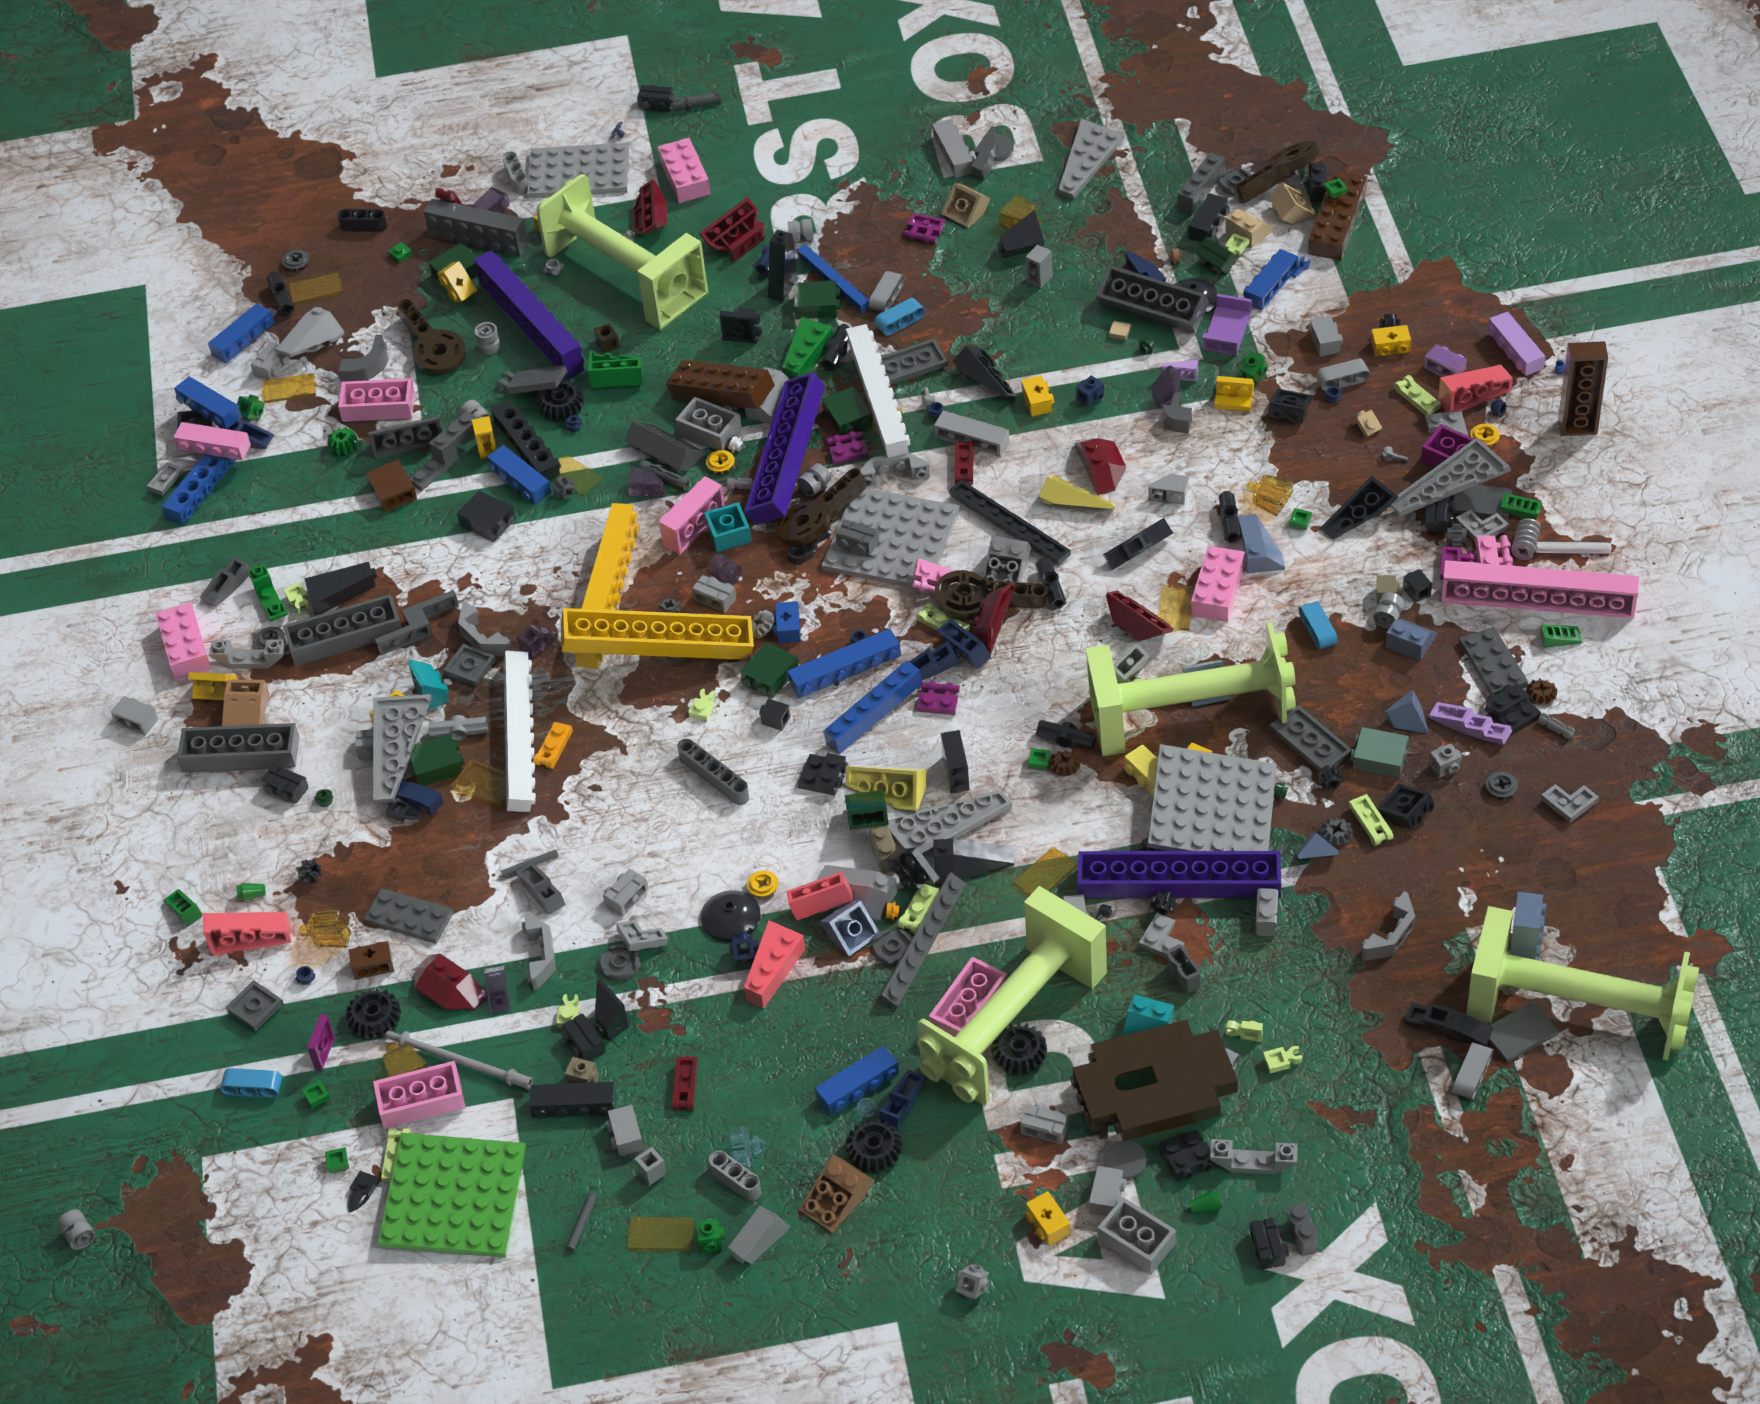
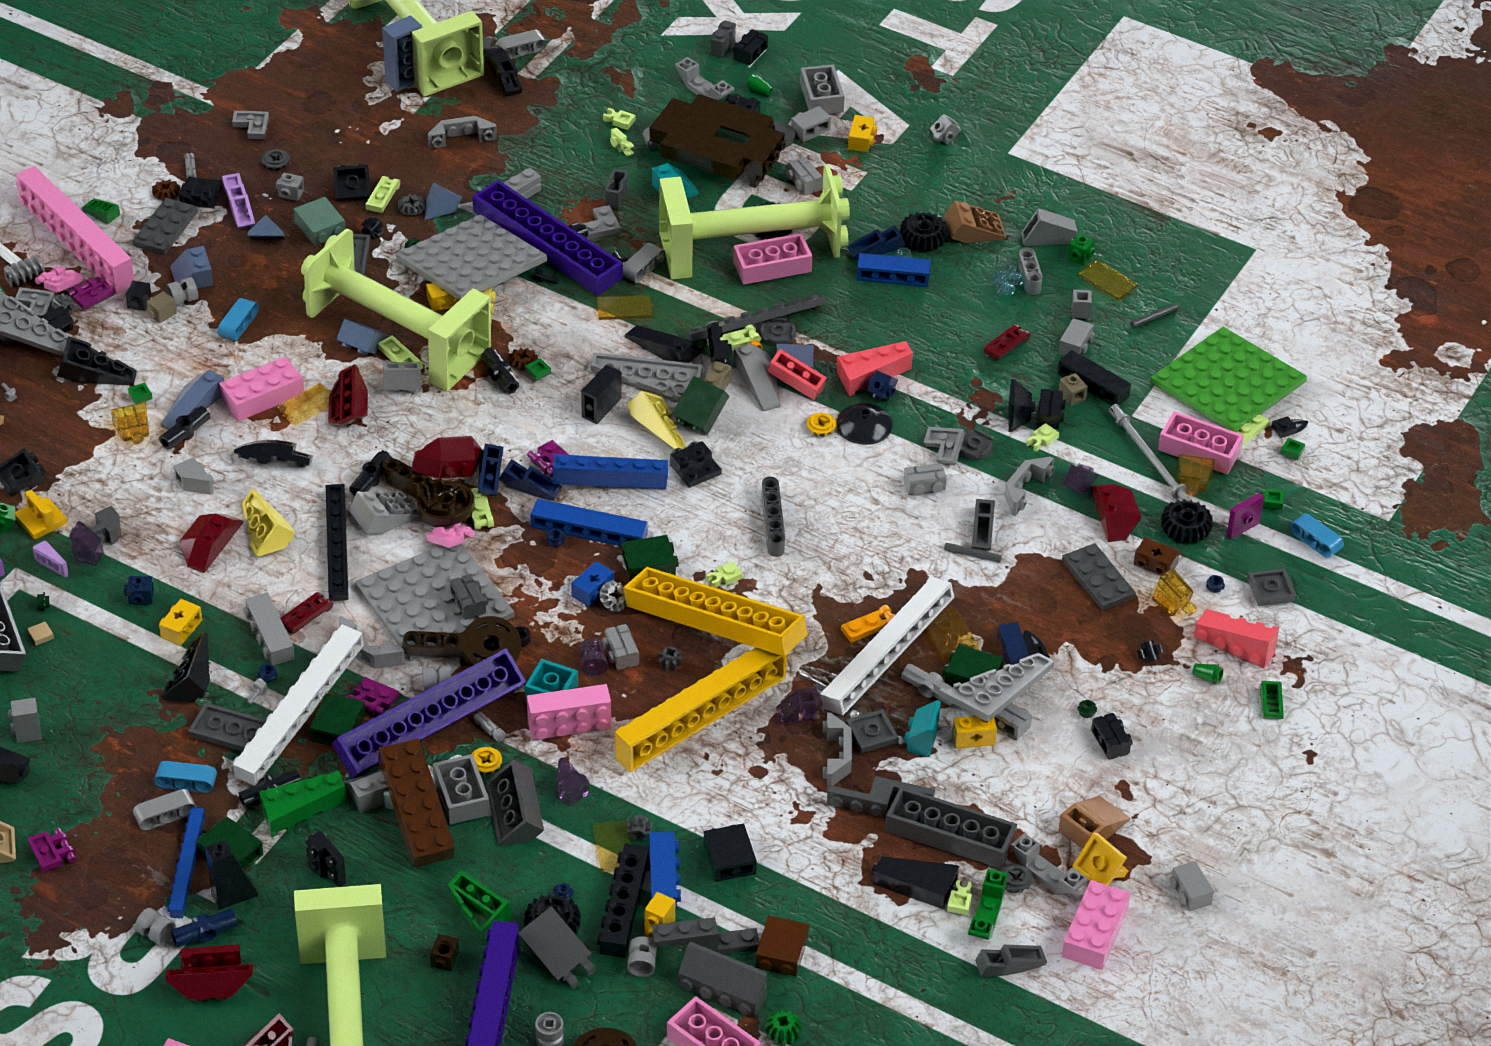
camera: 145 degrees left, 5 degrees down
dark grey brick [177,723,300,772] -> none
dark grey pin [639,460,690,490] -> none
black brick [759,698,791,731] -> none

